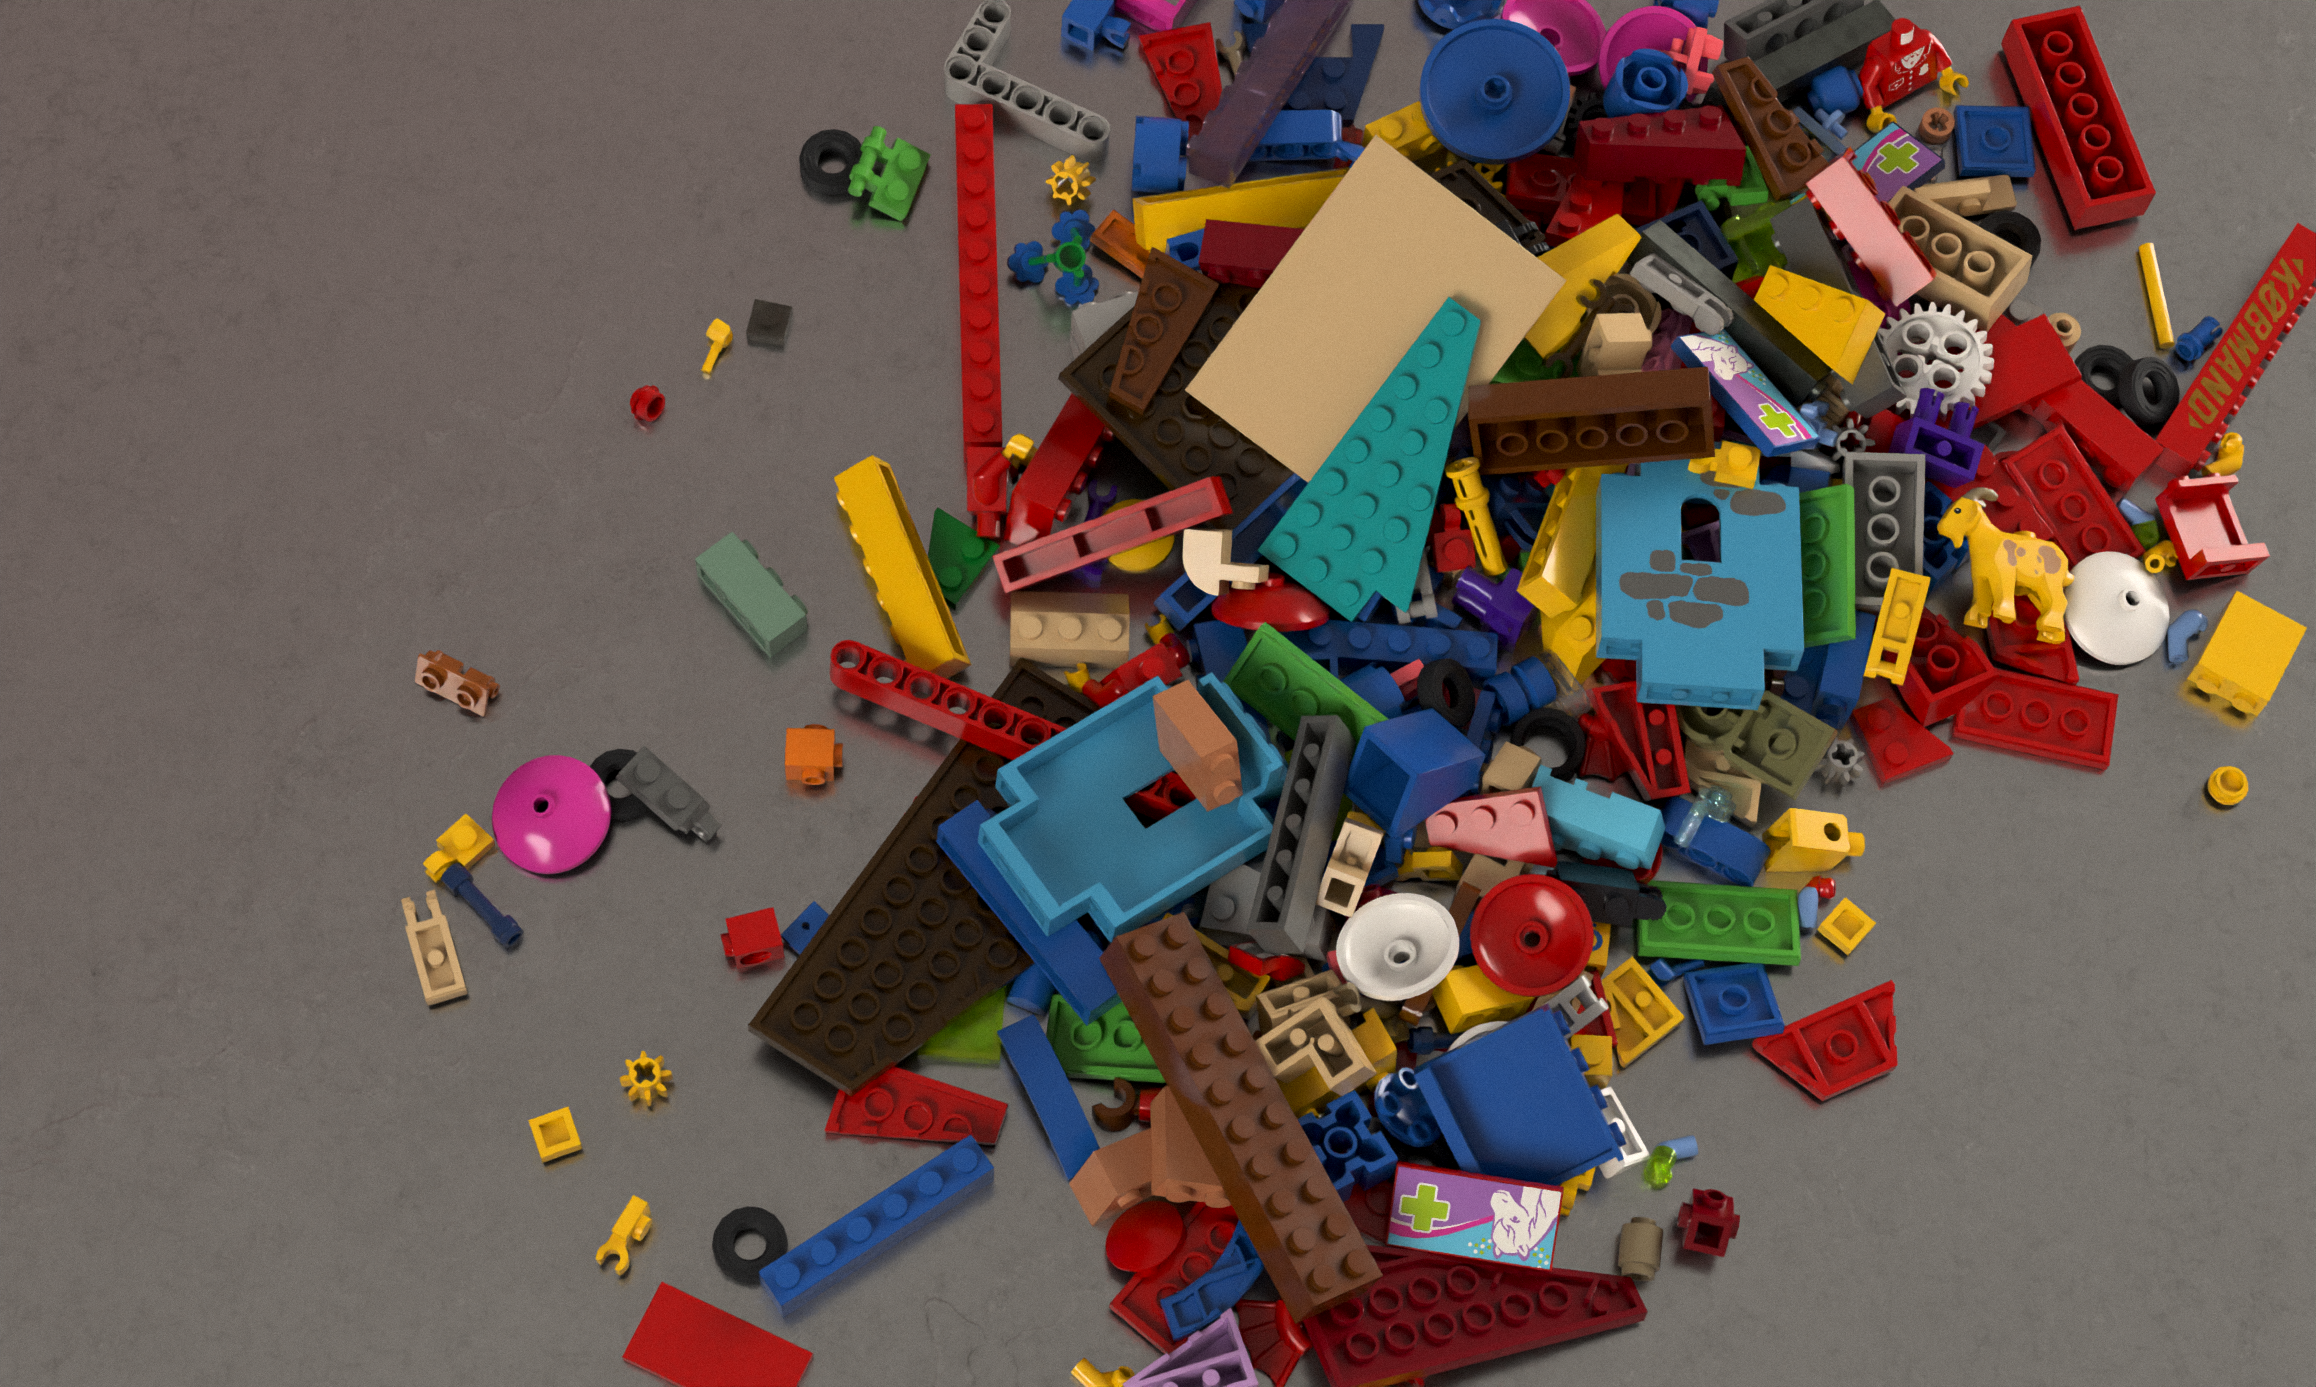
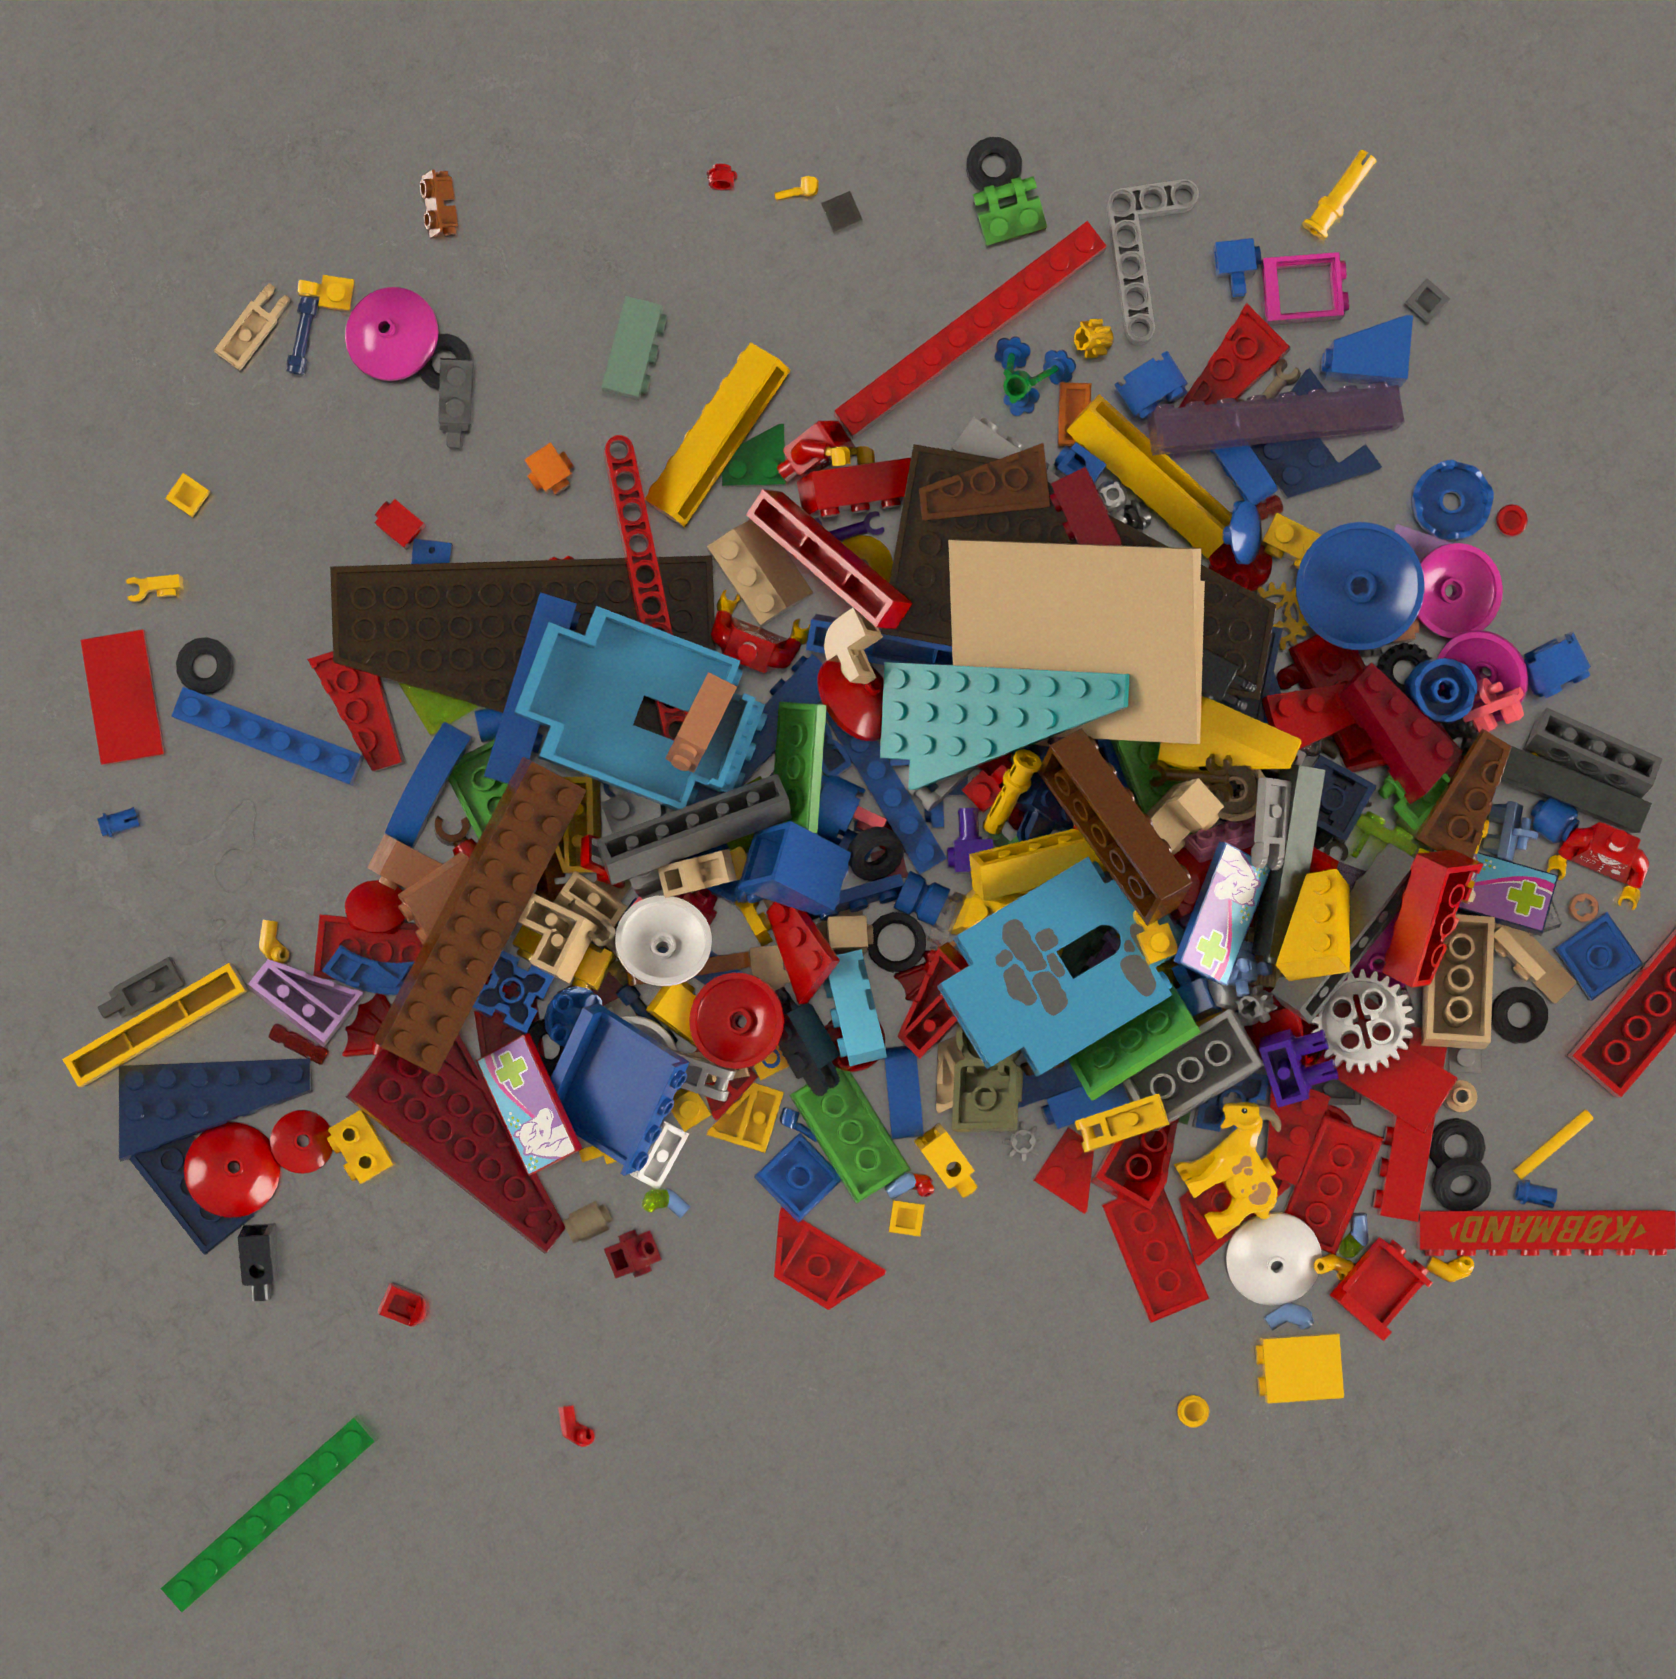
camera: 60 degrees right, 20 degrees up
yellow gear [620,1051,673,1106] -> none
clear light blue plate [1674,785,1736,848] -> none

